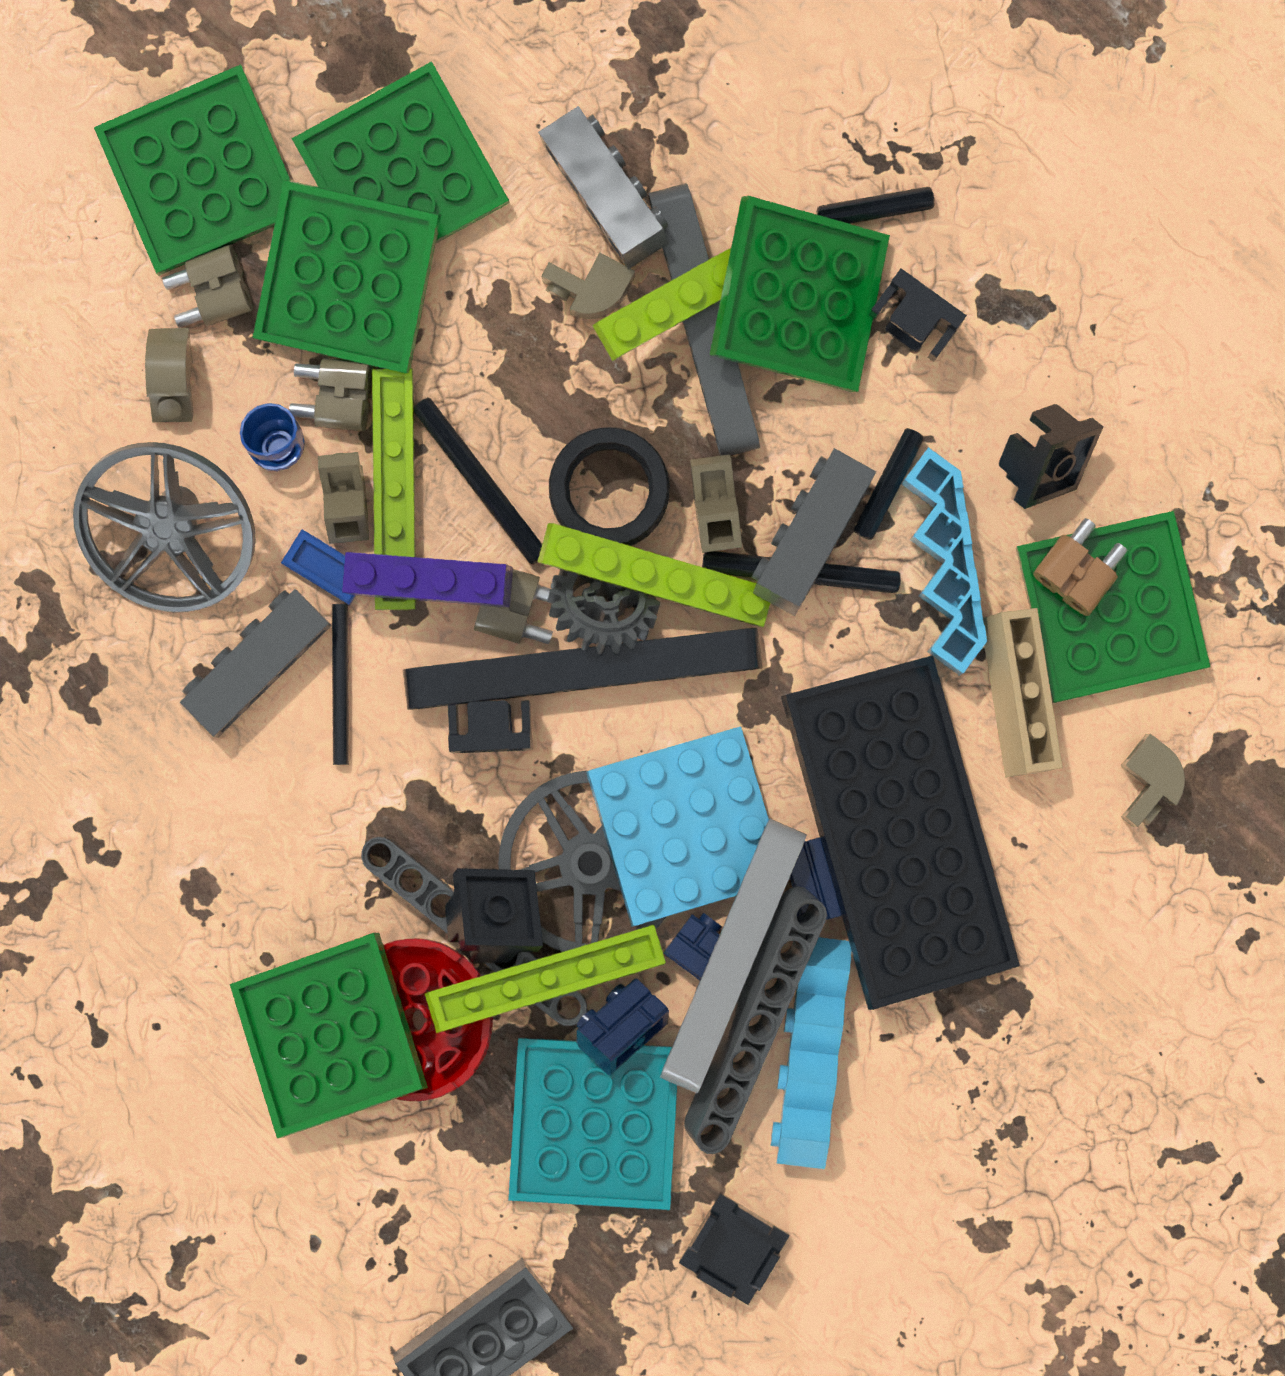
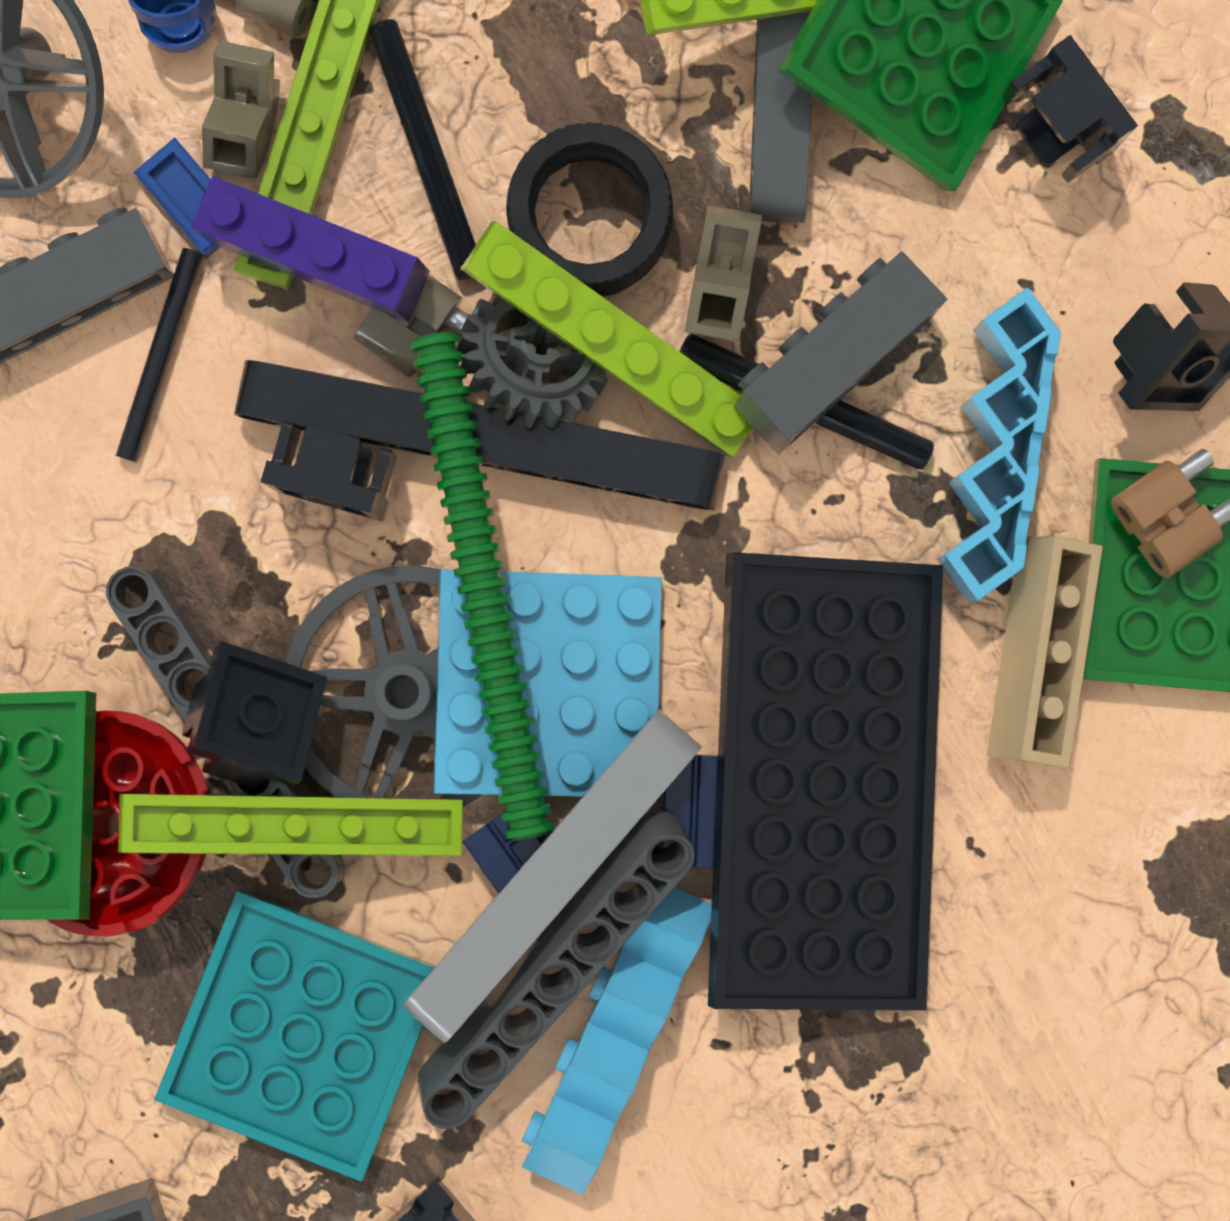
camera: 20 degrees right, 0 degrees up
dark blue brick [576,979,669,1075] -> none
black axle [854,428,924,540] -> none
dark tan brick [1121,733,1185,827] -> none
none -> green piece [410,332,555,841]

